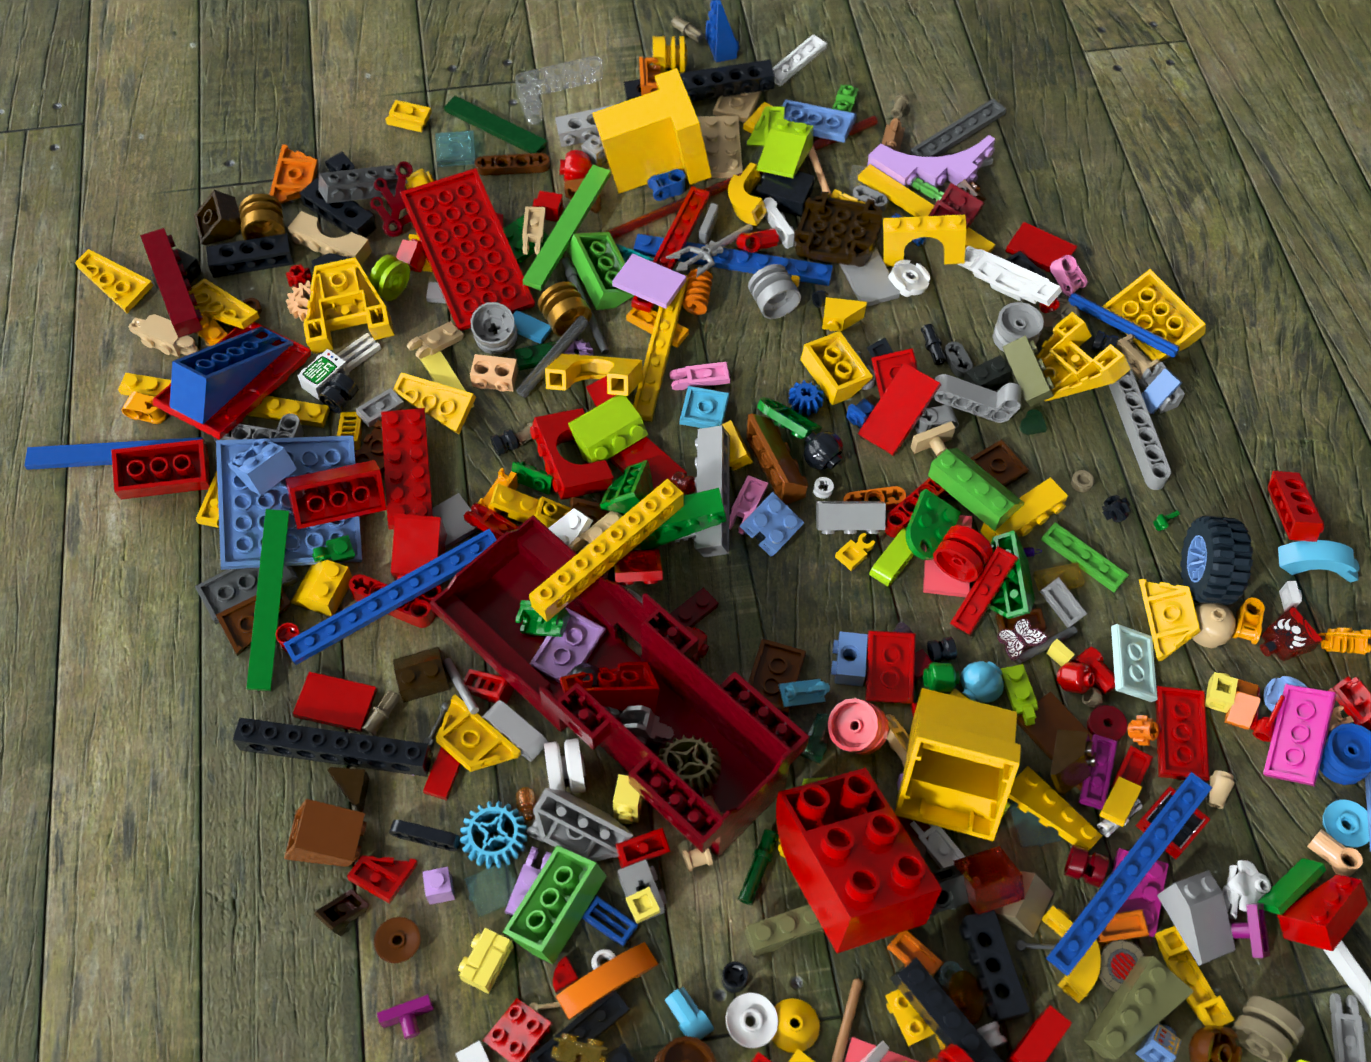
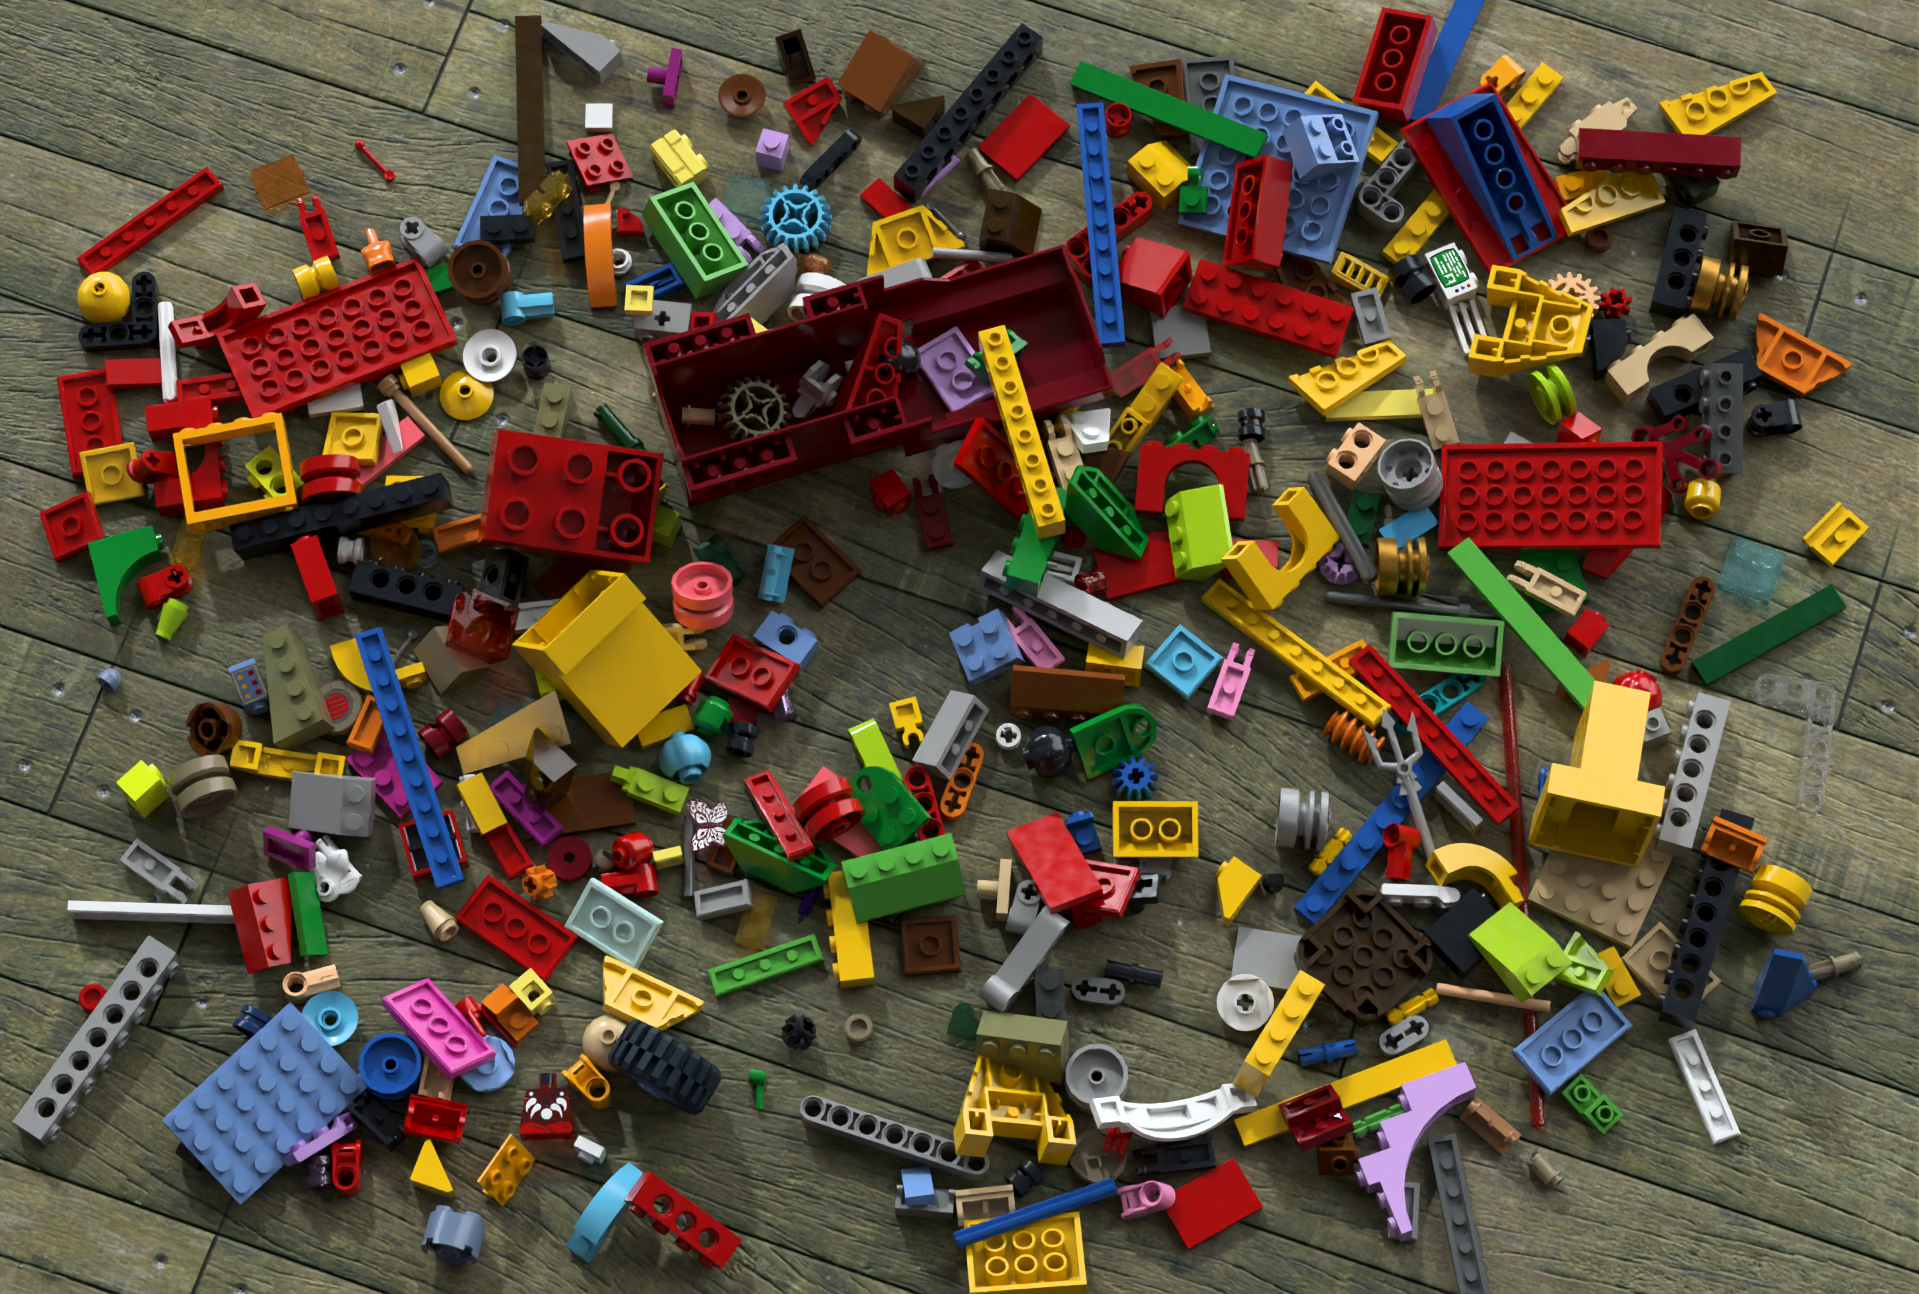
camera: 120 degrees right, 10 degrees up
lavender tile [612,254,686,309] -> none

